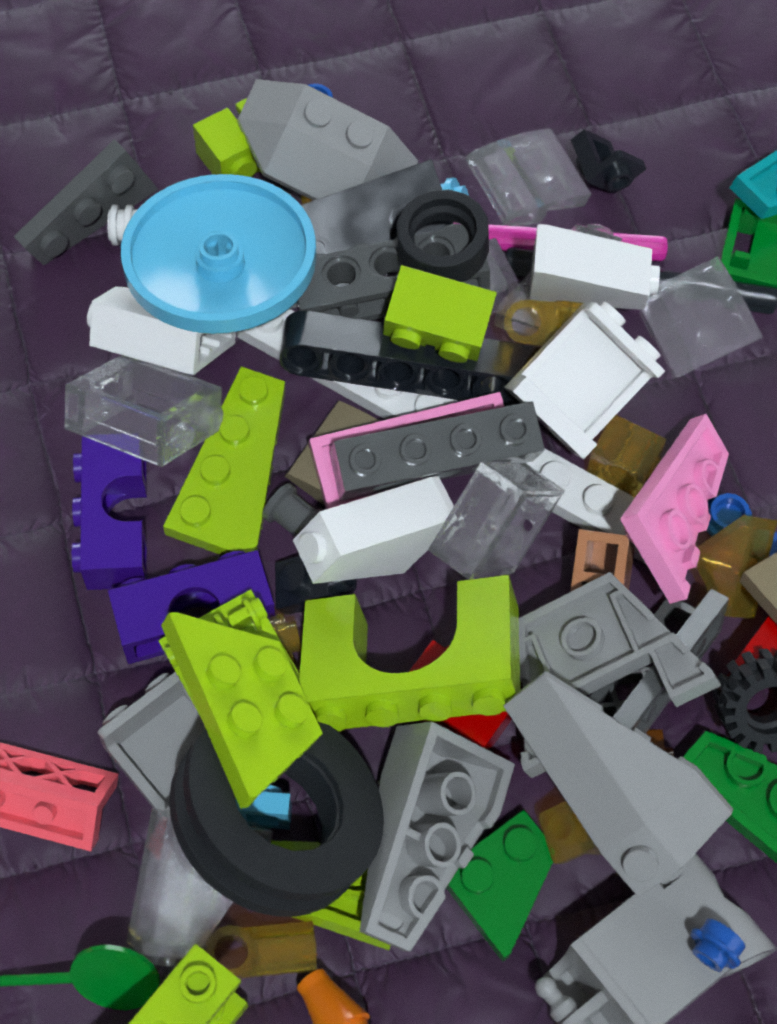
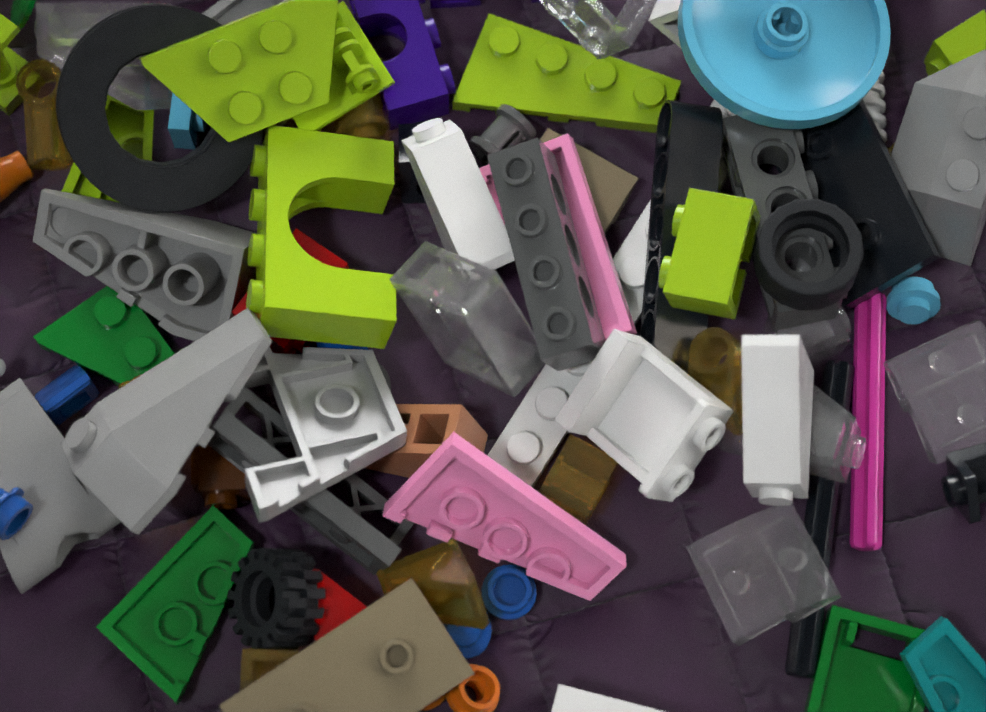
camera: 90 degrees right, 10 degrees up
none -> blue slope [35,365,100,425]

